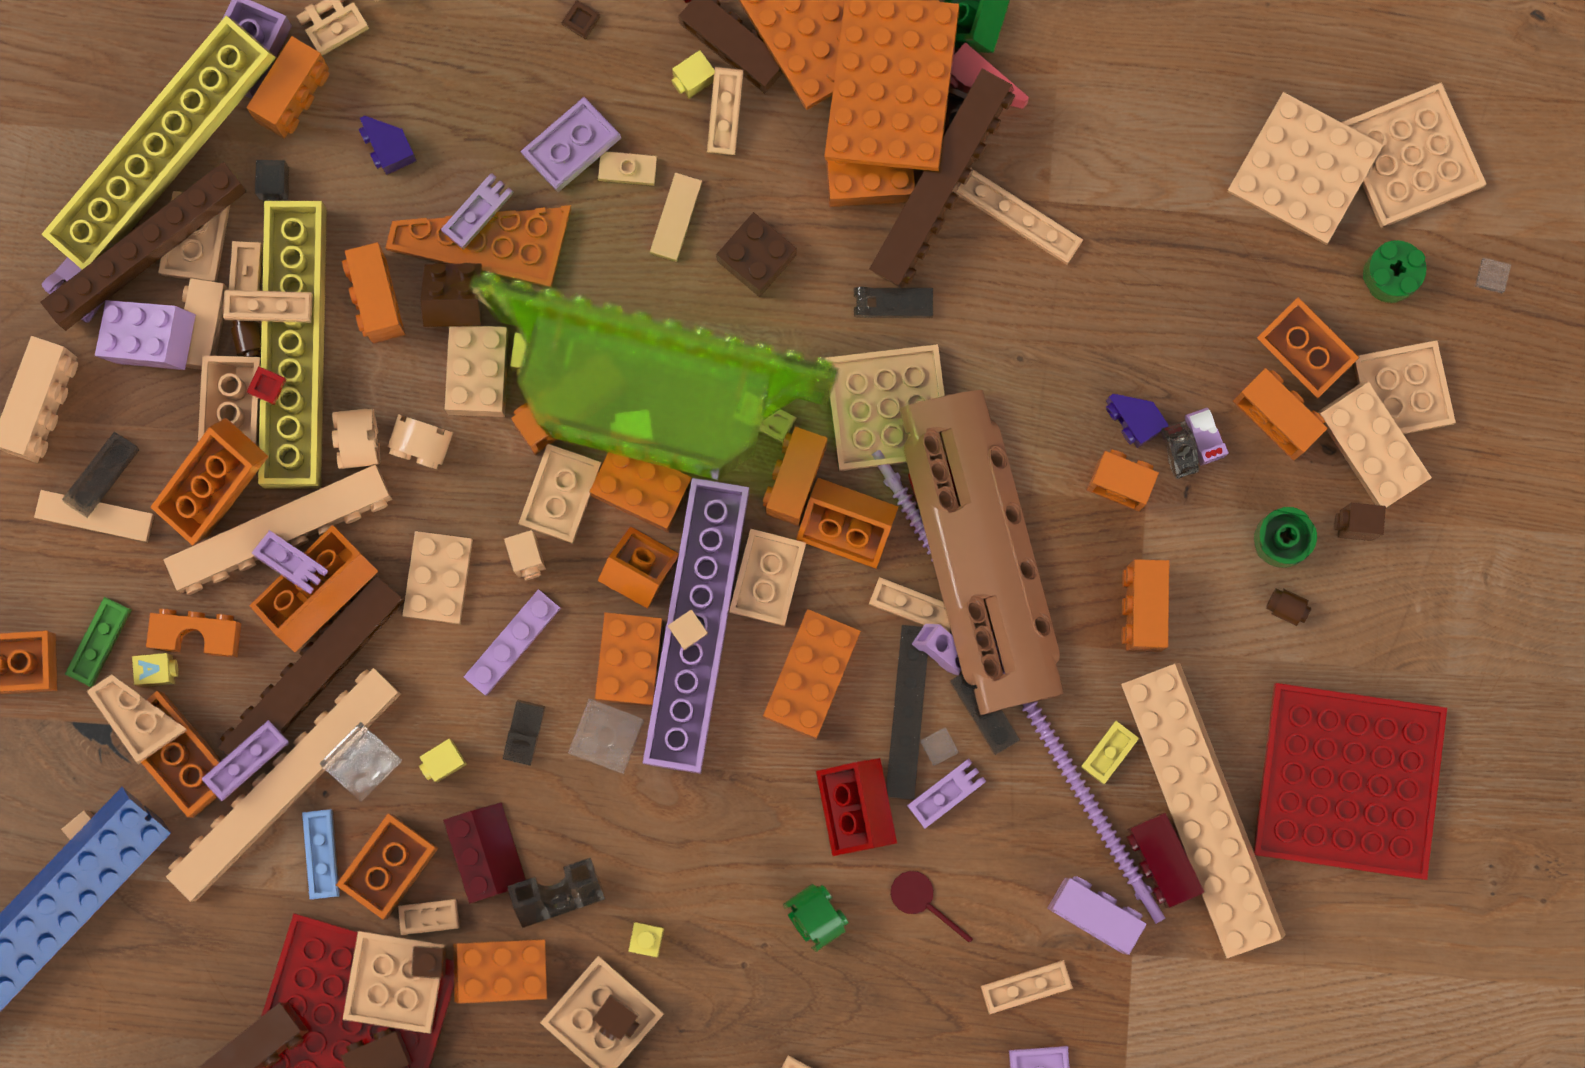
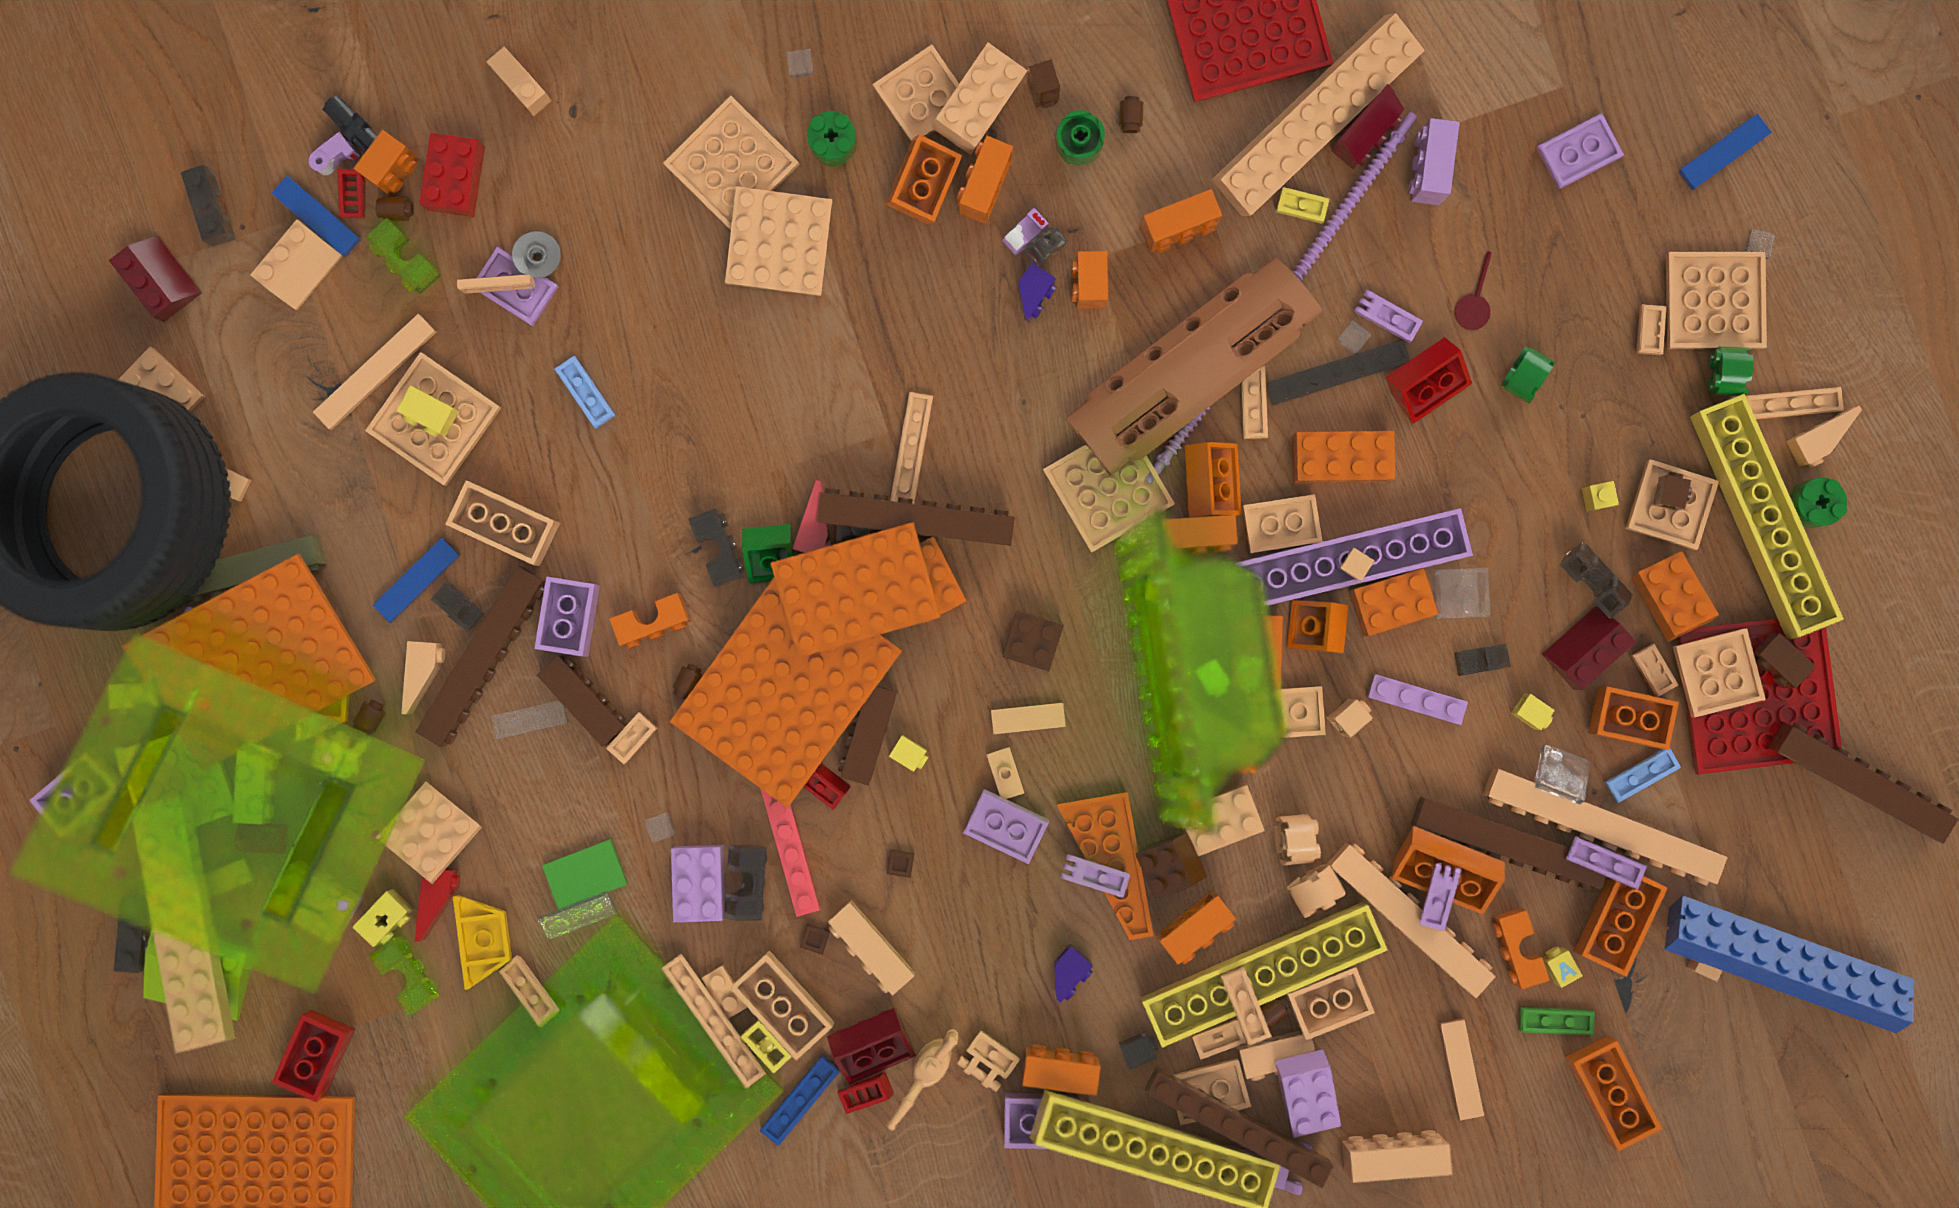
camera: 105 degrees left, 5 degrees up
clear smoke plate [62,432,139,518] -> none
light nougat wing [87,674,187,764] -> none
orange brick [150,418,269,546] -> none
red plate [246,366,287,405] -> none
light nougat plate [402,531,473,625] -> none
reddish brown brick [411,946,447,978] -> none
light nougat tile [707,67,744,155] -> none
clear smoke plate [854,287,933,318] -> none
lavender leg [912,624,961,675] -> none
clear smoke plate [950,673,1020,755] -> none
light nougat tile [980,960,1073,1014] -> none

